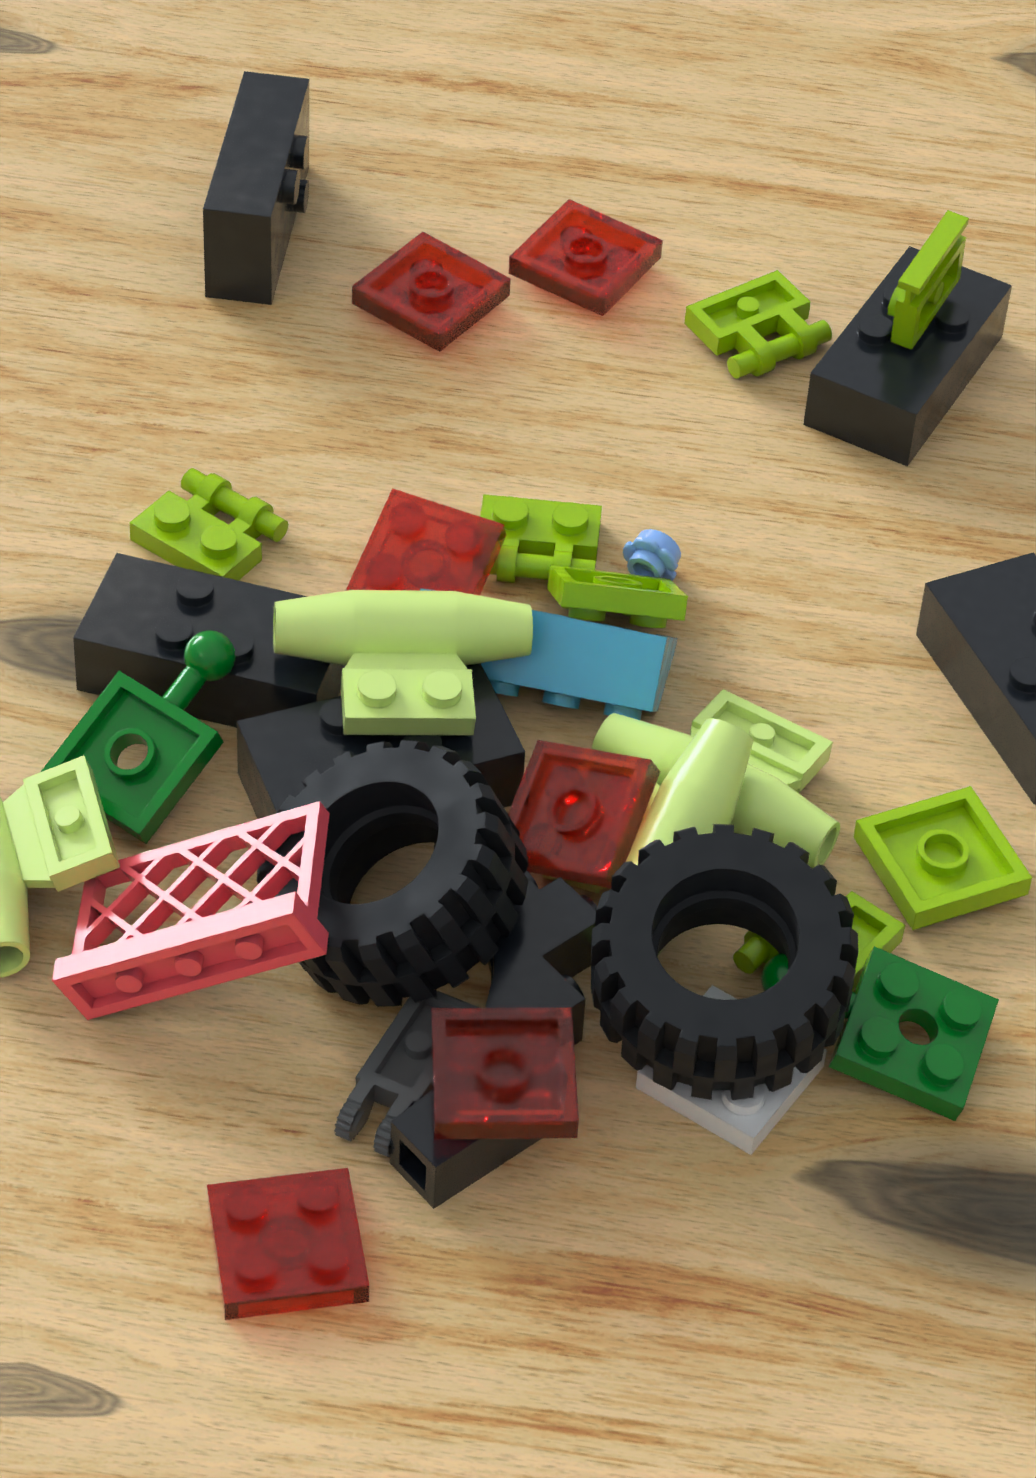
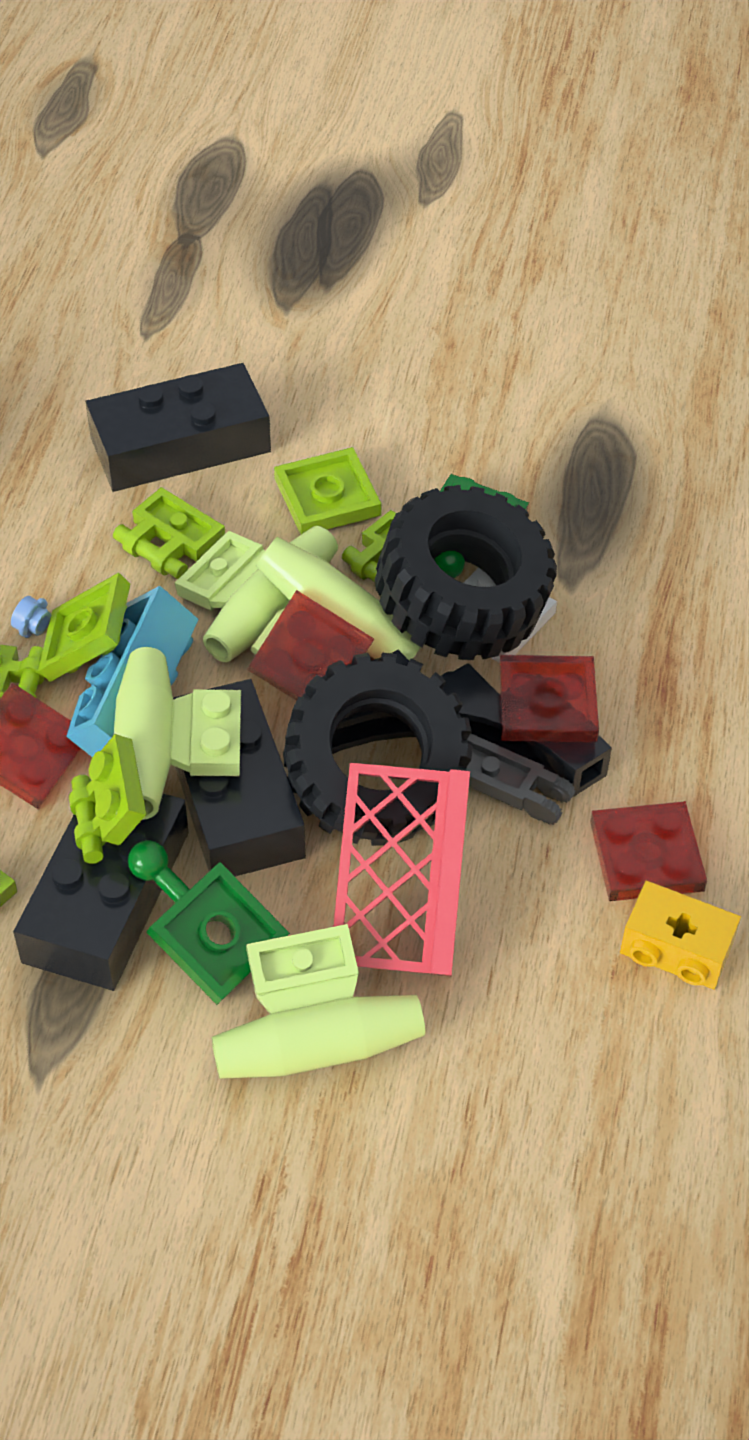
camera: 85 degrees left, 5 degrees up
none -> lime plate [69,734,146,863]
none -> lime plate [113,487,225,579]
none -> yellow brick [620,881,741,990]

